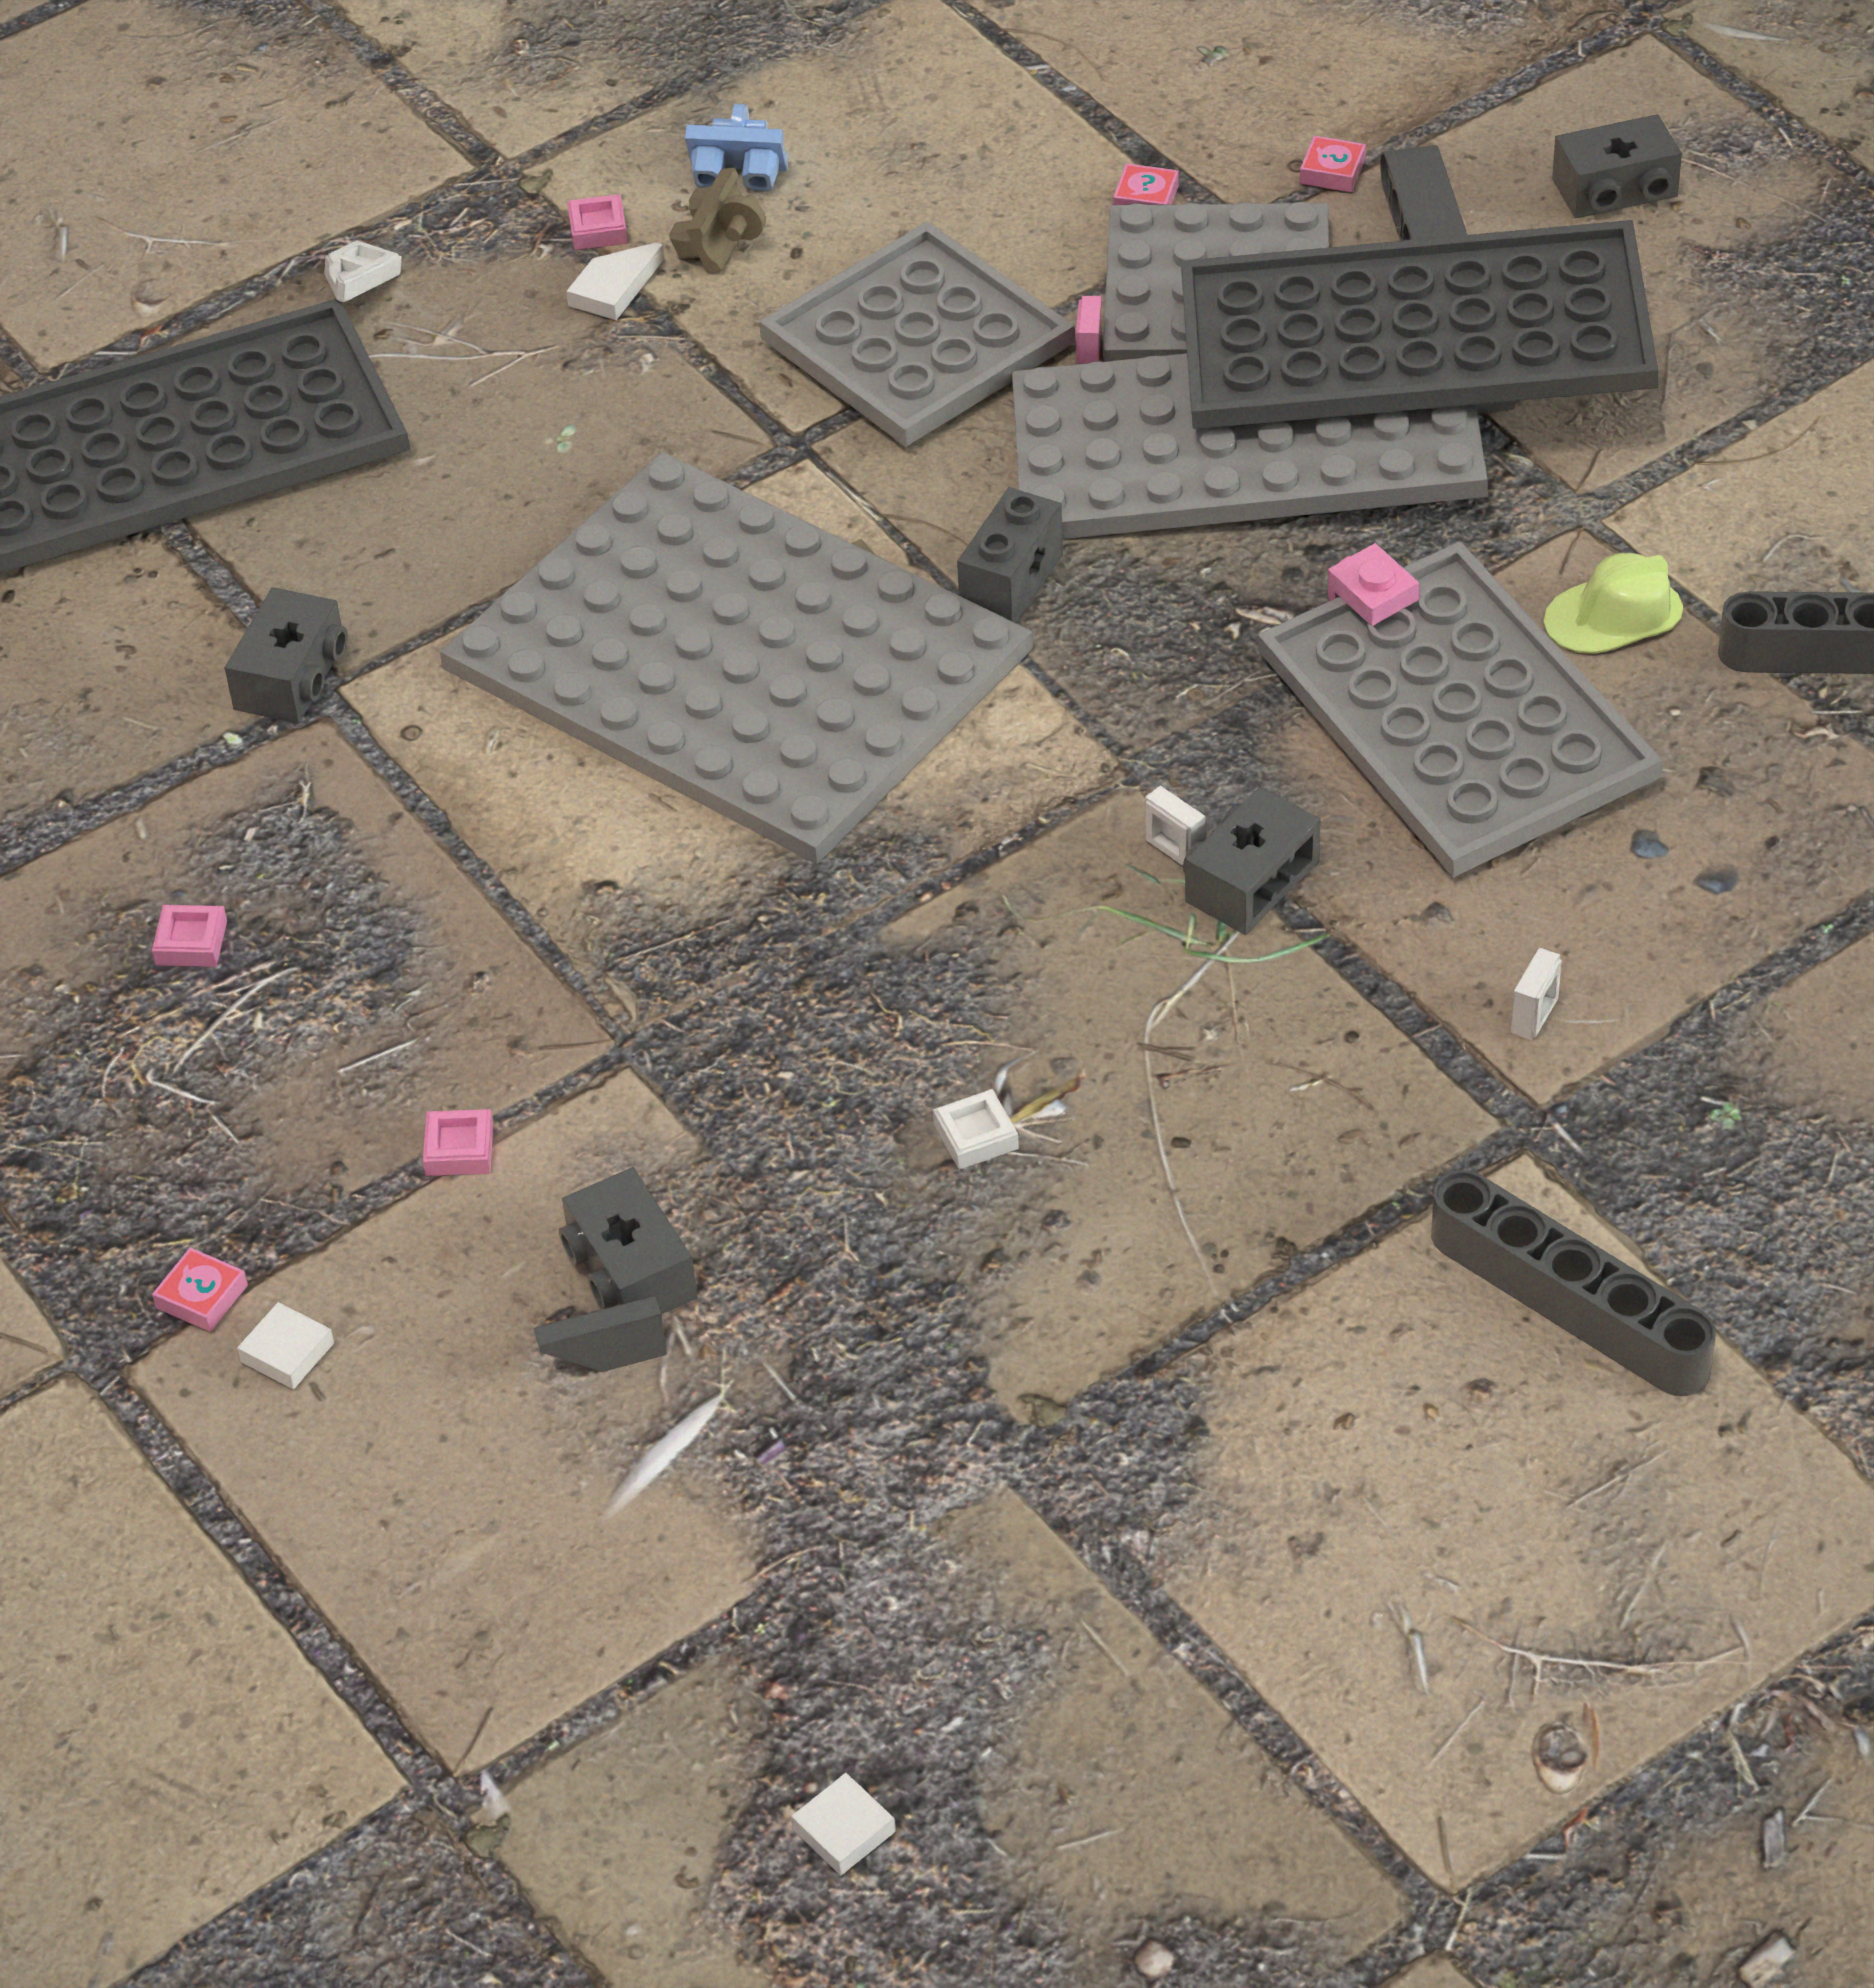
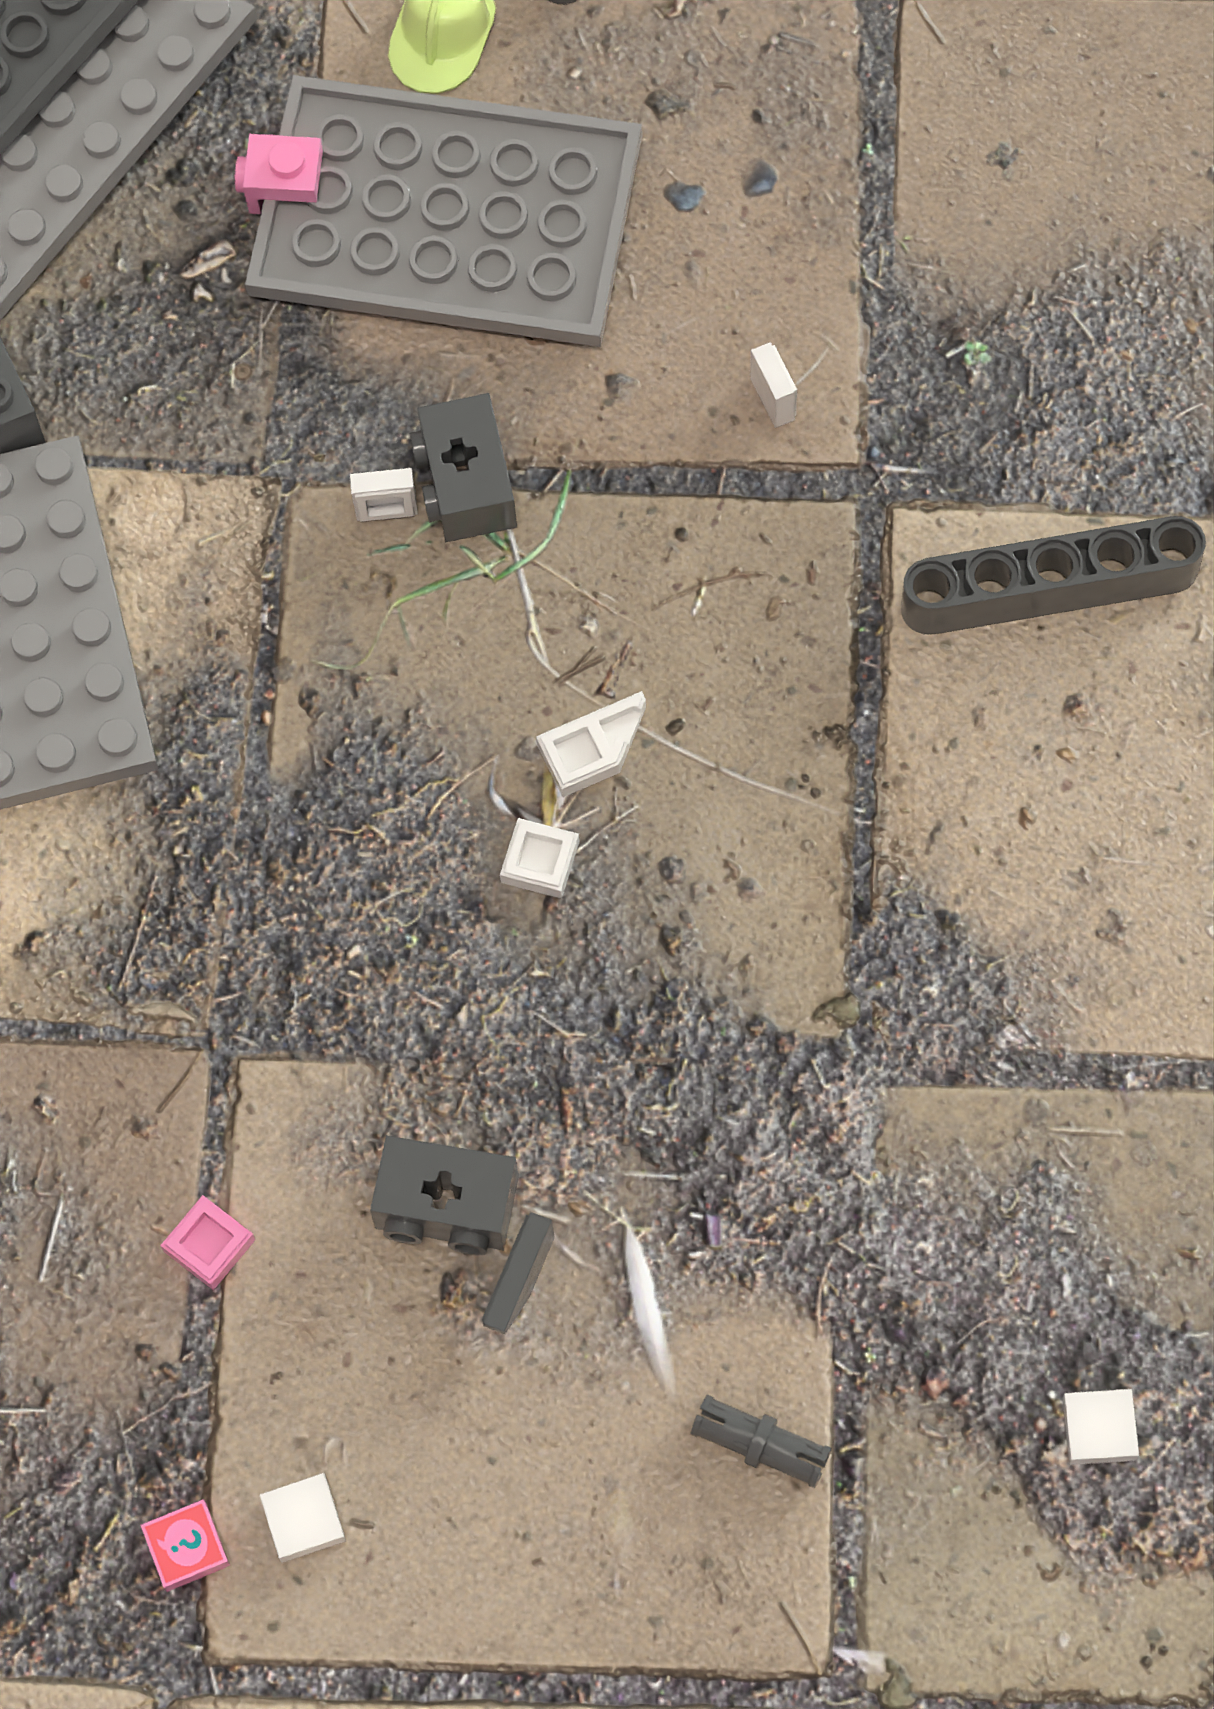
camera: 50 degrees left, 20 degrees up
none -> white tile [536,691,646,798]
none -> dark grey pin [690,1394,832,1488]

